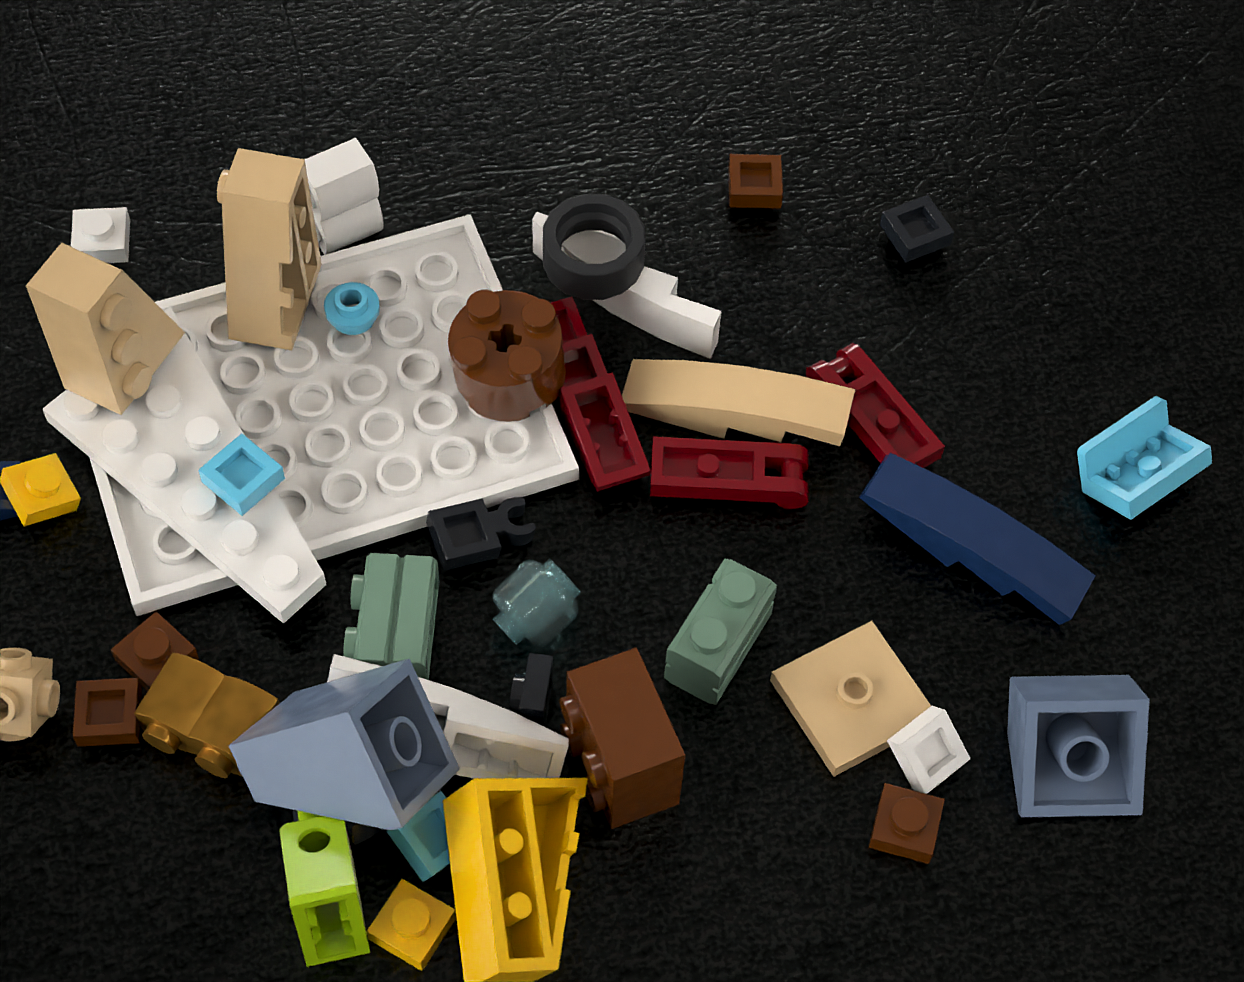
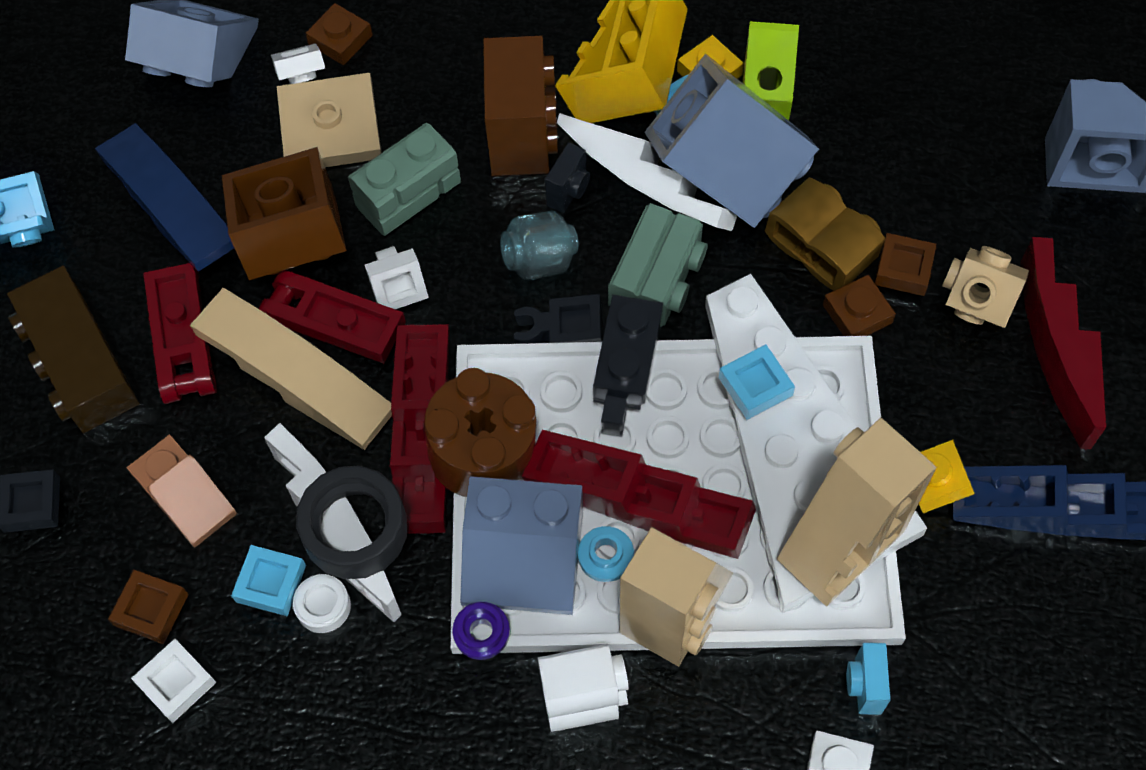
camera: 155 degrees left, 5 degrees up
none -> dark brown brick [7,265,140,434]
none -> nougat slope [127,434,237,548]
none -> white plate [131,639,216,723]
none -> reddish brown brick [222,147,347,280]
none -> medium azure plate [231,545,306,616]
none -> white tile [365,246,429,309]
none -> dark purple plate [452,602,510,660]
none -> sand blue slope [460,476,583,615]
none -> dark red slope [522,429,756,559]
none -> black hinge [593,294,663,437]

